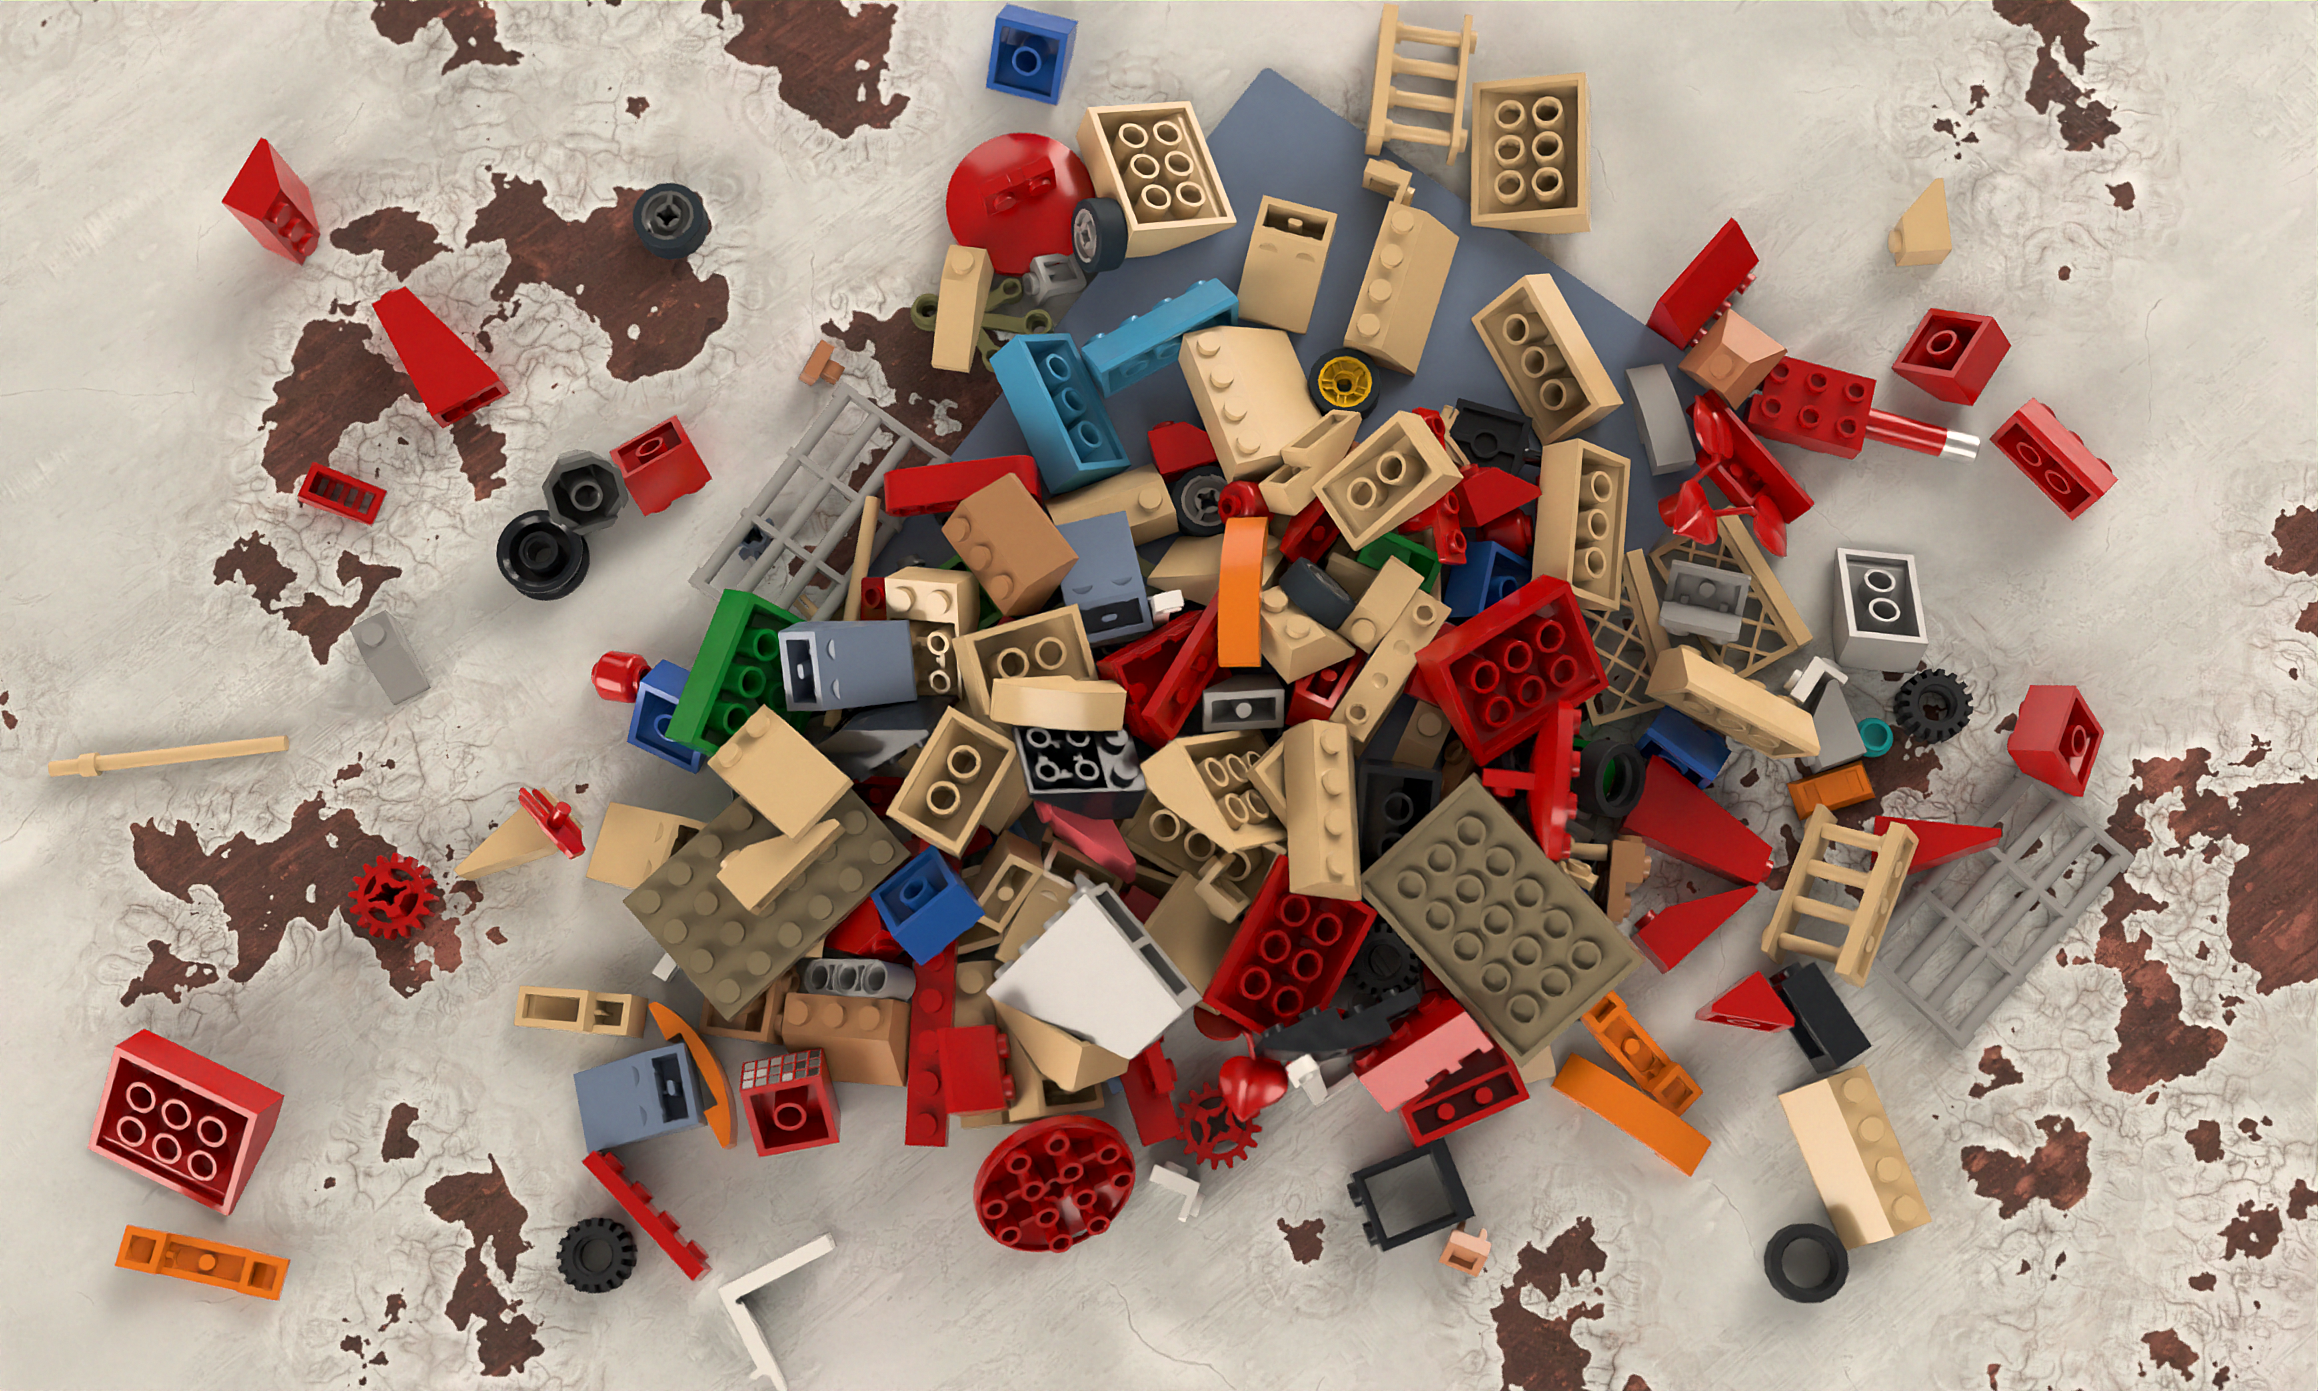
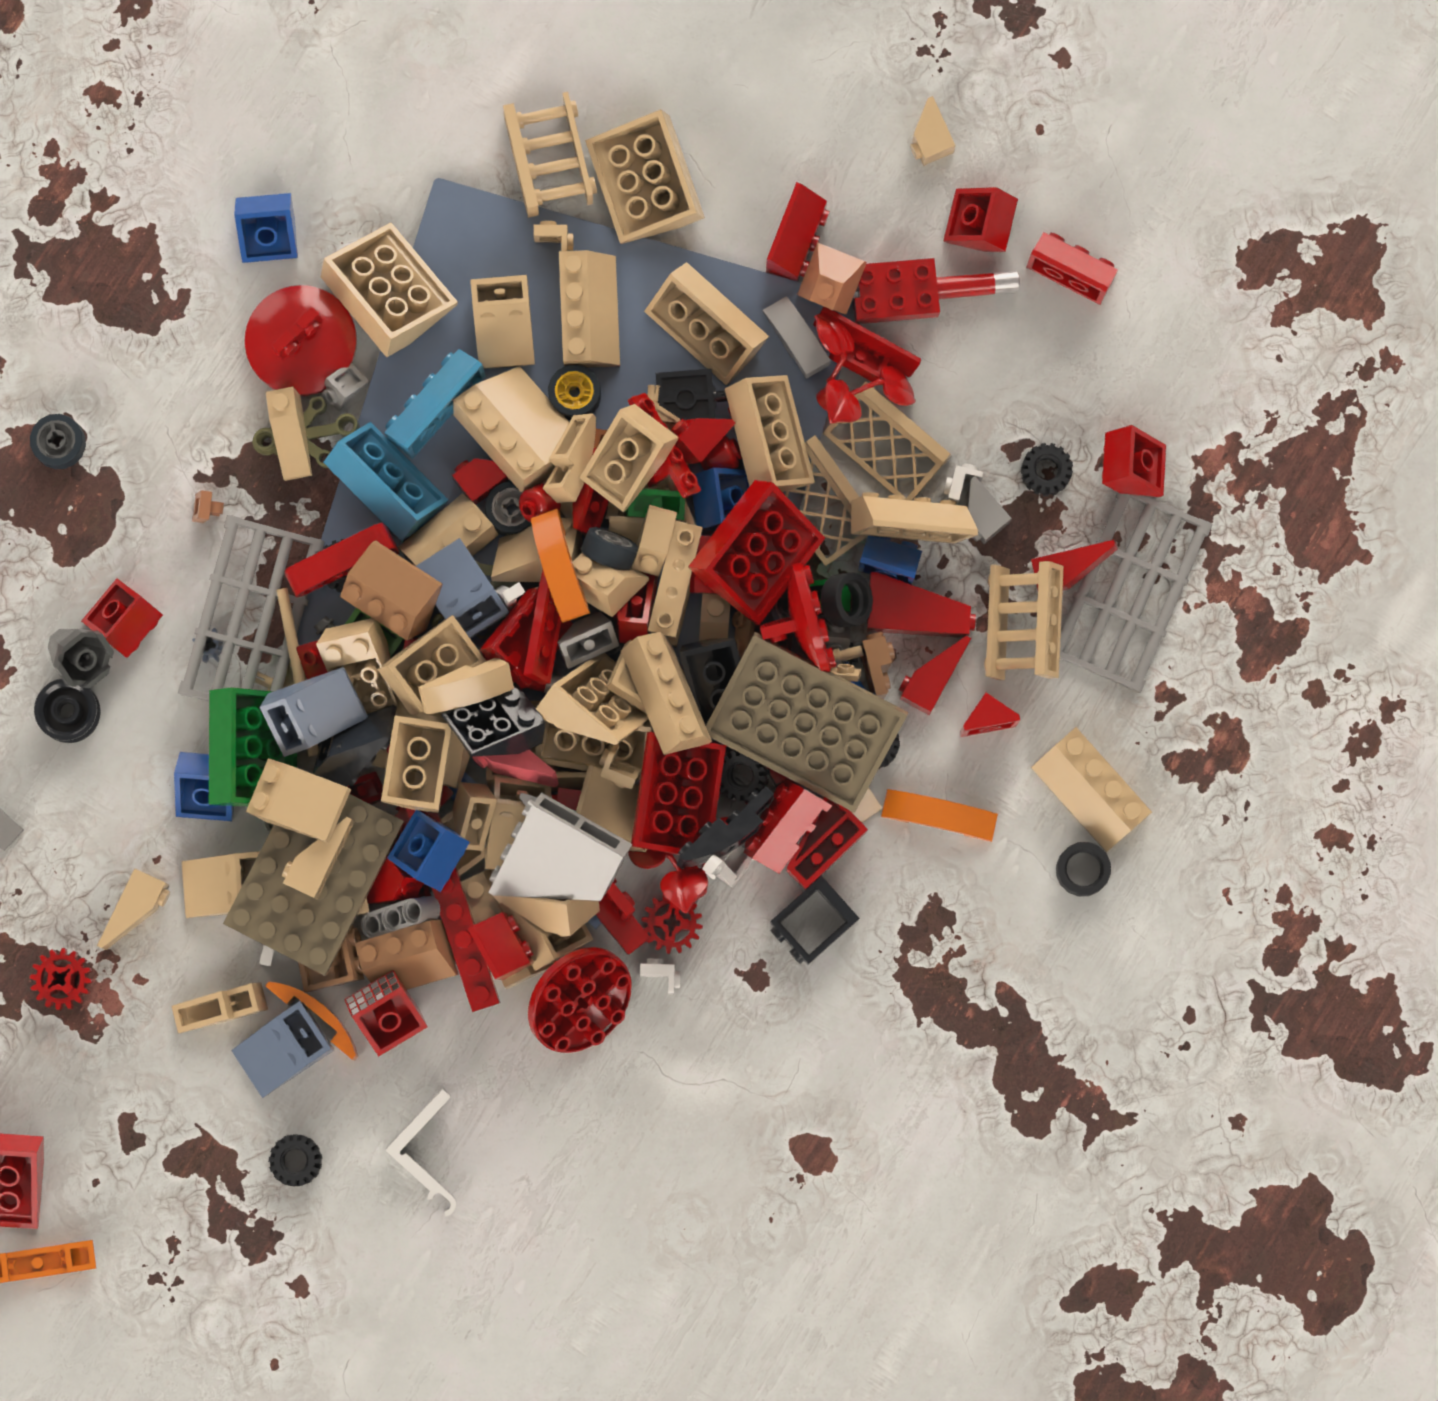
camera: 25 degrees left, 5 degrees up
red piece [518,787,586,860] -> none
red plate [582,1150,712,1281] -> none
red head [591,651,652,704] -> none
black wheel [1071,197,1128,272] -> none
nougat tile [1438,1221,1492,1277] -> none
orange slope [1580,990,1704,1117] -> none
light grey bracket [1658,559,1752,644] -> none
black window [1768,961,1872,1074] -> none
orange tile [1786,760,1875,821] -> none
light grey slope [1832,548,1929,674] -> none
teal plate [1856,718,1893,757] -> none

